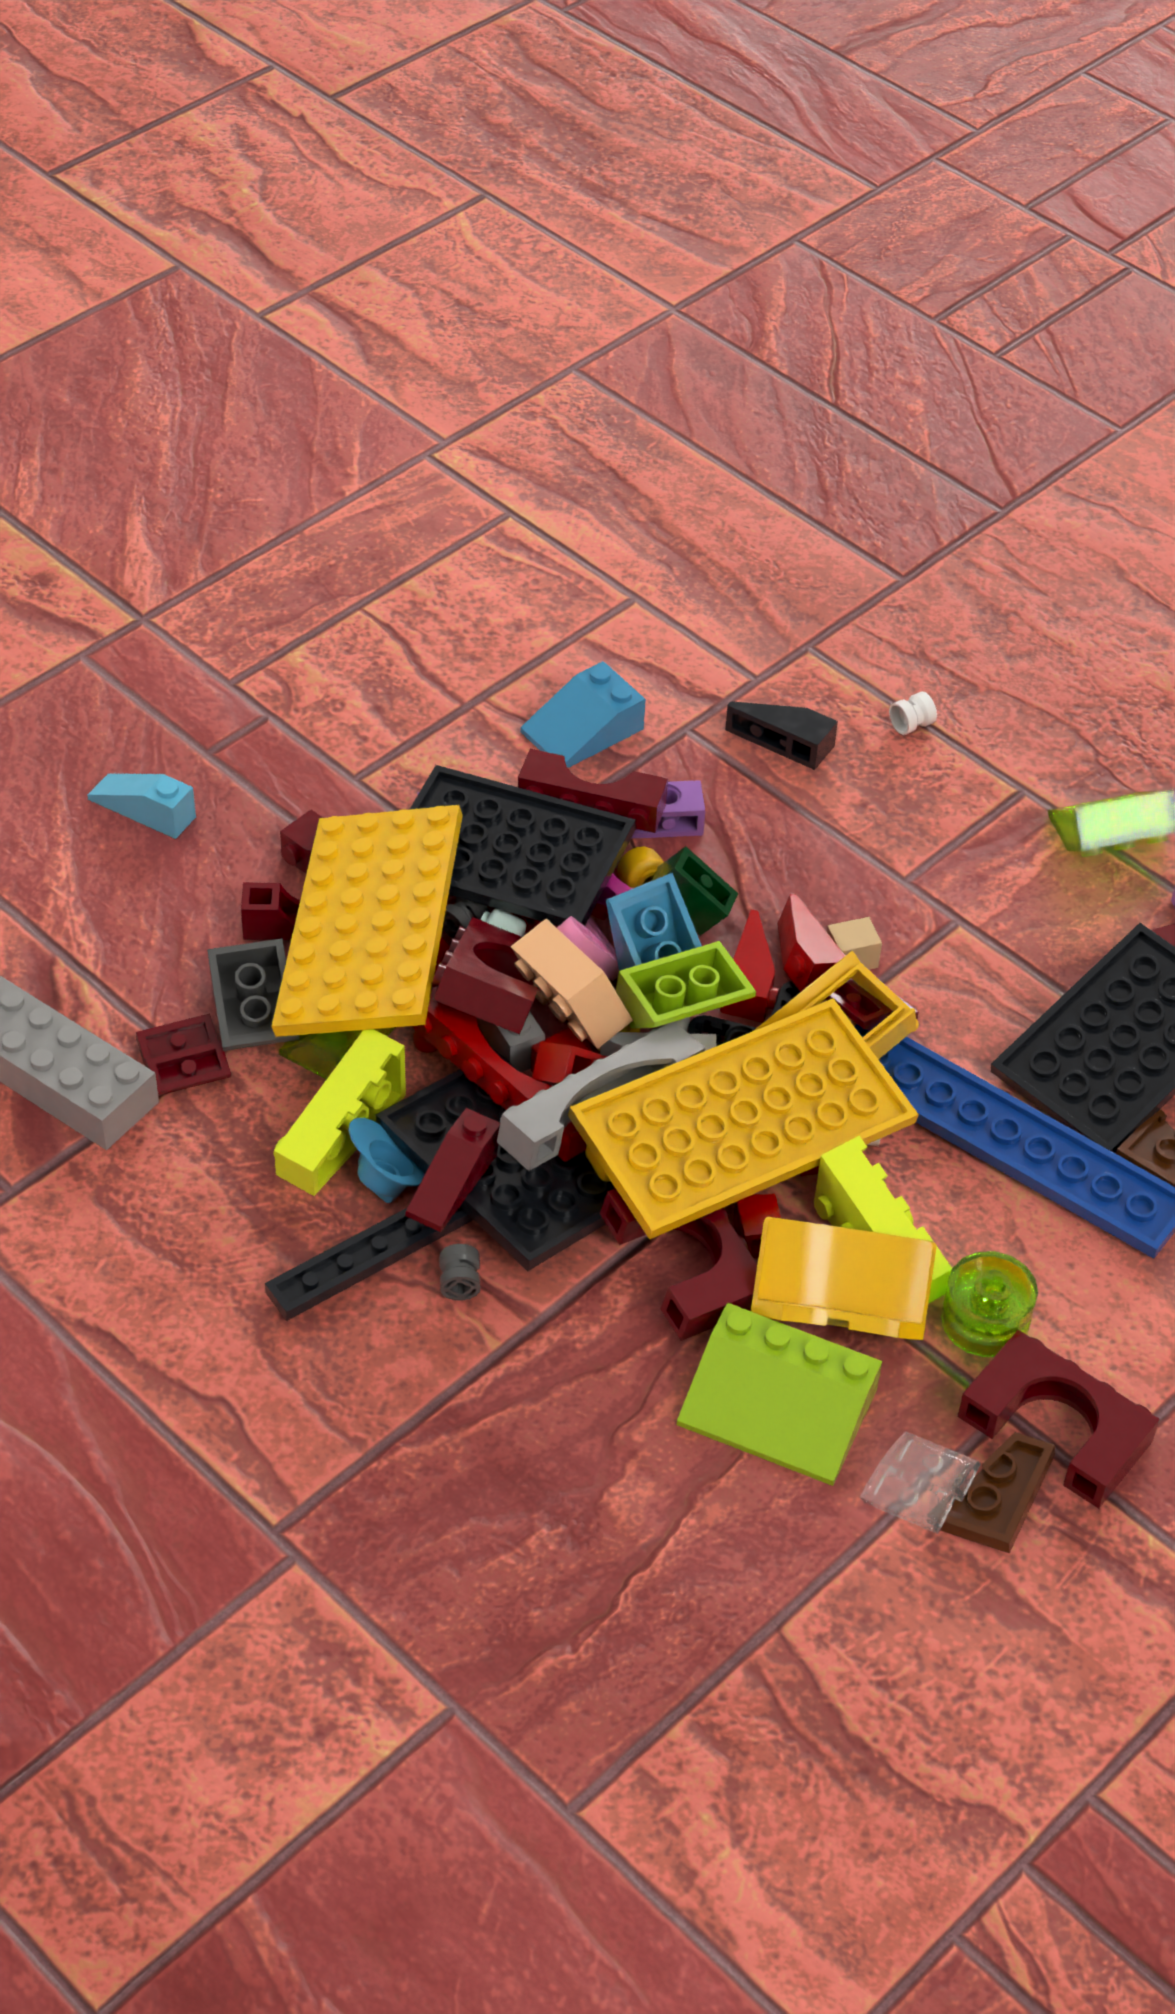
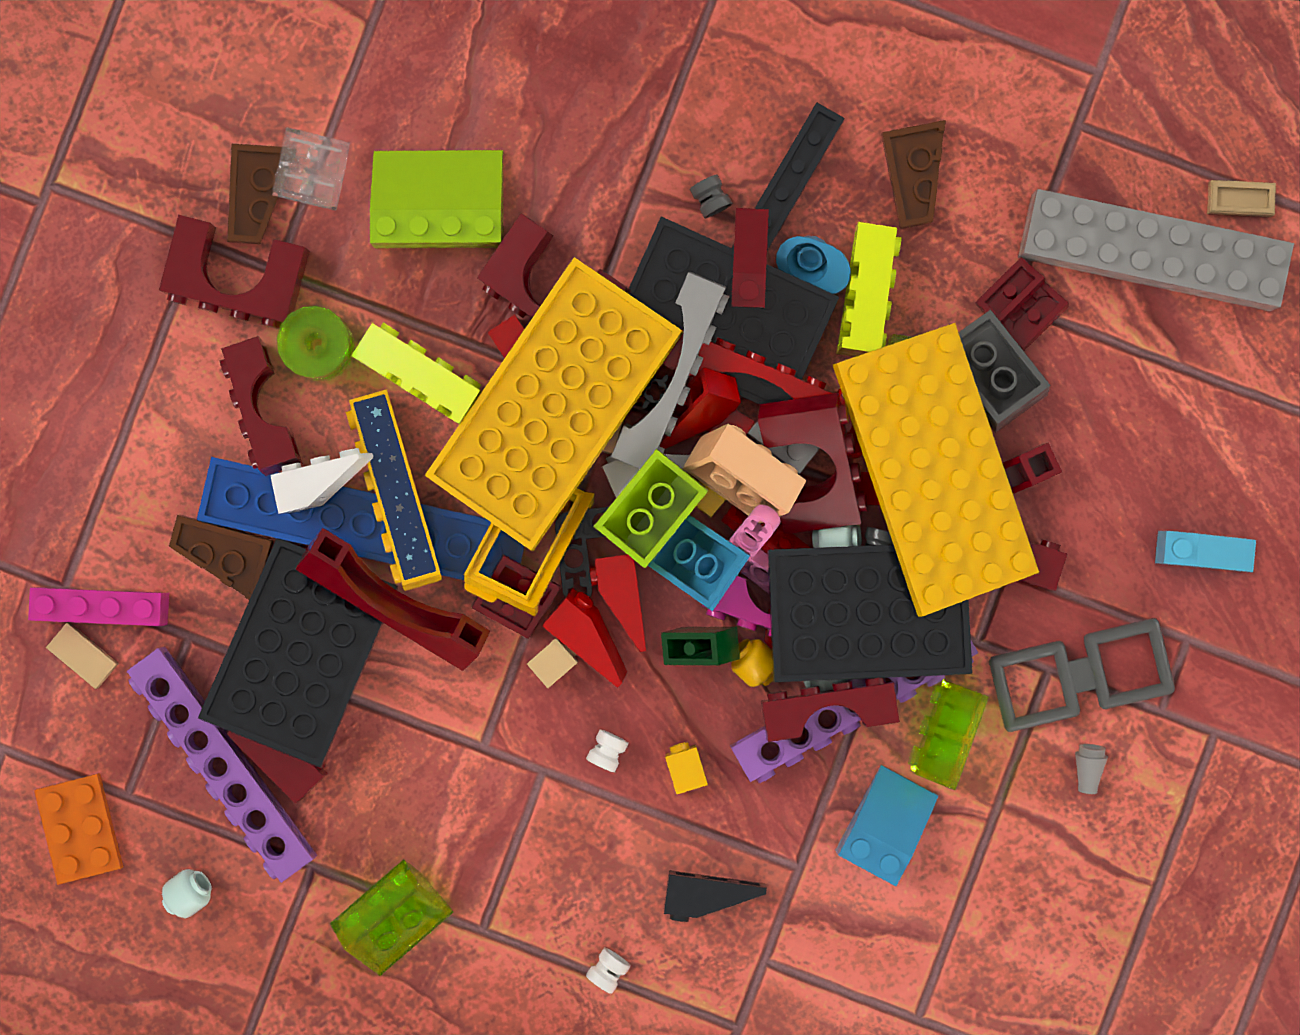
camera: 160 degrees right, 40 degrees up
yellow panel [751,1217,936,1340] -> none
none -> dark red arch [220,336,303,476]
none -> white slope [270,448,373,514]
none -> dark red arch [296,528,490,671]
none -> dark blue brick [346,389,442,591]
none -> white wheel [586,729,629,773]
none -> yellow brick [665,742,708,794]
none -> reddish brown wing [881,120,946,229]
none -> clear neon green slope [908,680,989,790]
none -> dark grey bar [989,618,1175,732]
none -> light grey cone [1075,744,1108,794]

